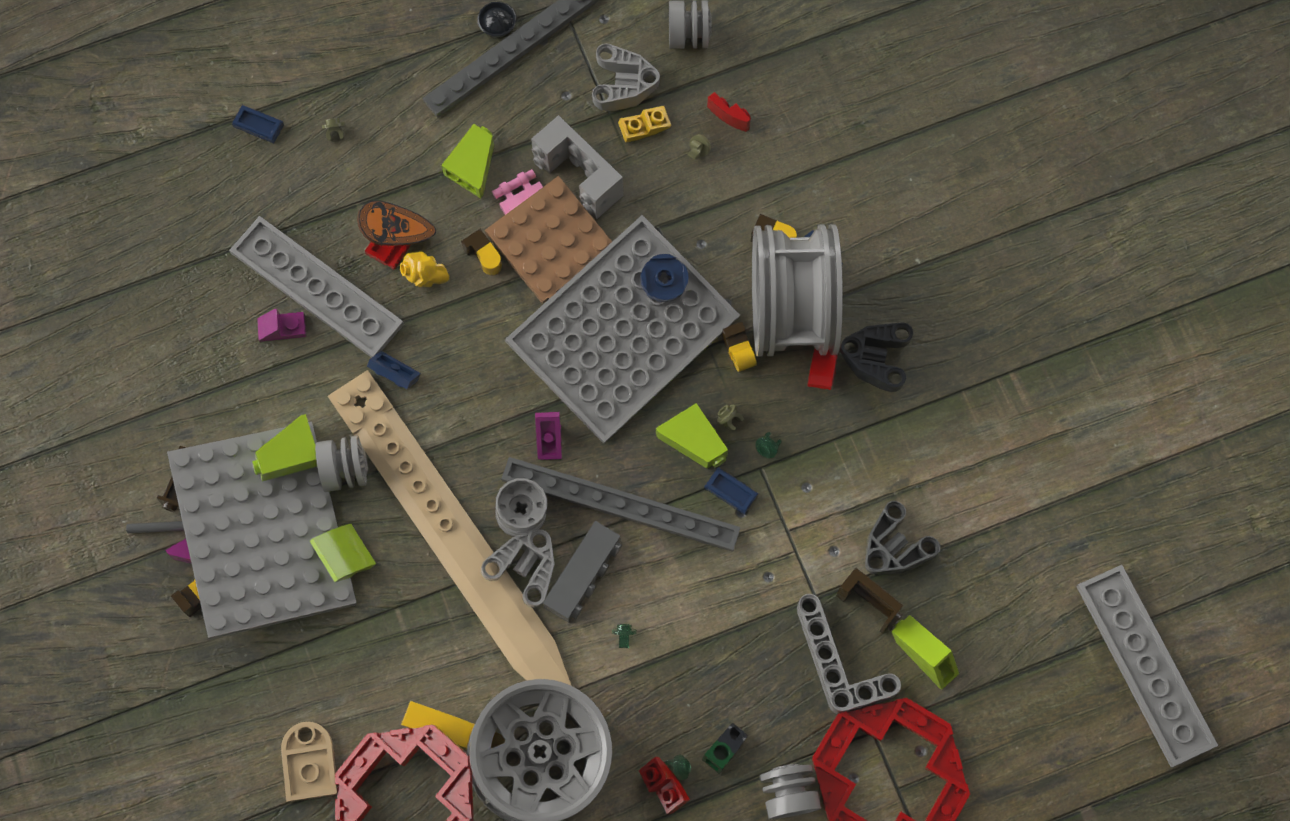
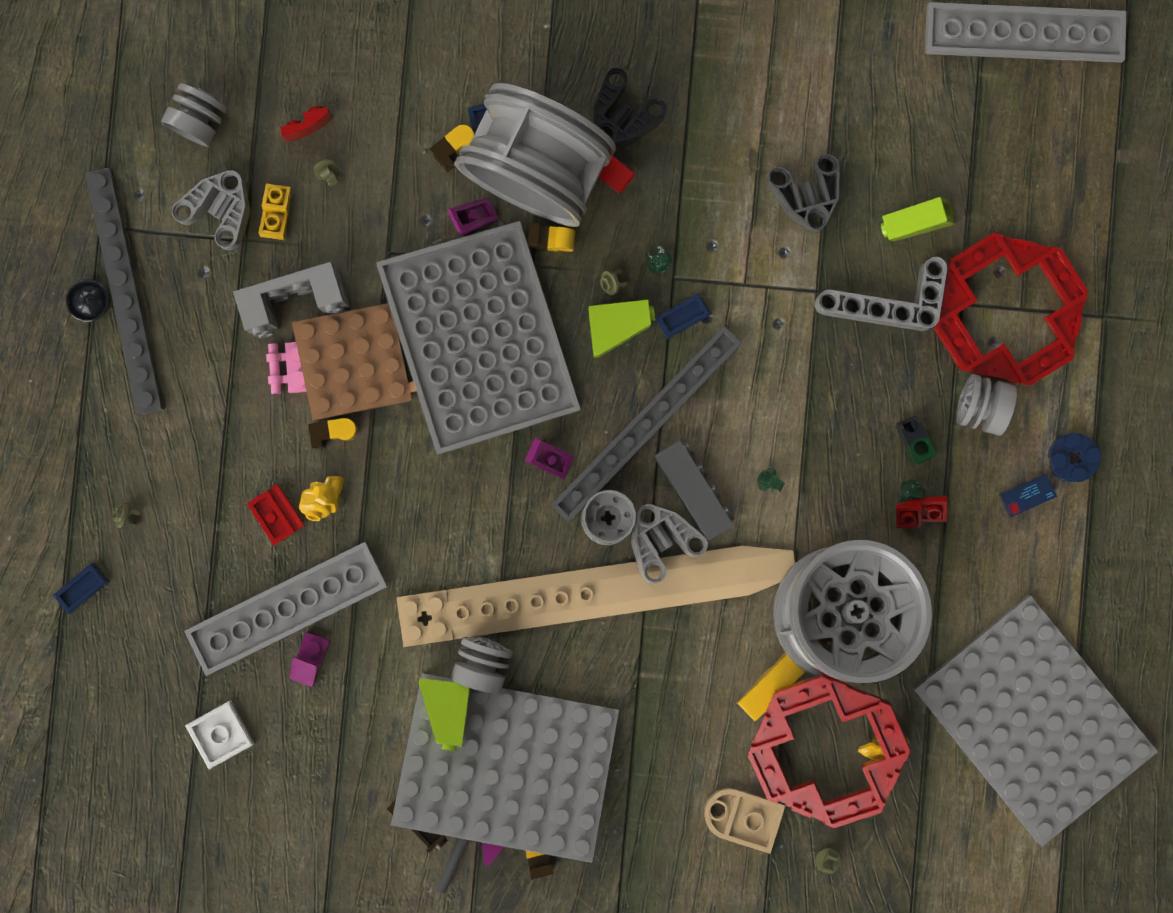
camera: 70 degrees left, 15 degrees up
lime slope [310,524,376,582] -> none
shield [357,200,436,246] -> none
dark blue plate [367,351,421,389] -> none
lime slope [441,124,494,199] -> none
dark blue plate [640,254,689,302] -> none
dark brown panel [836,568,904,633] -> none
none -> white tile [185,700,255,769]
none -> magenta slope [448,197,499,237]

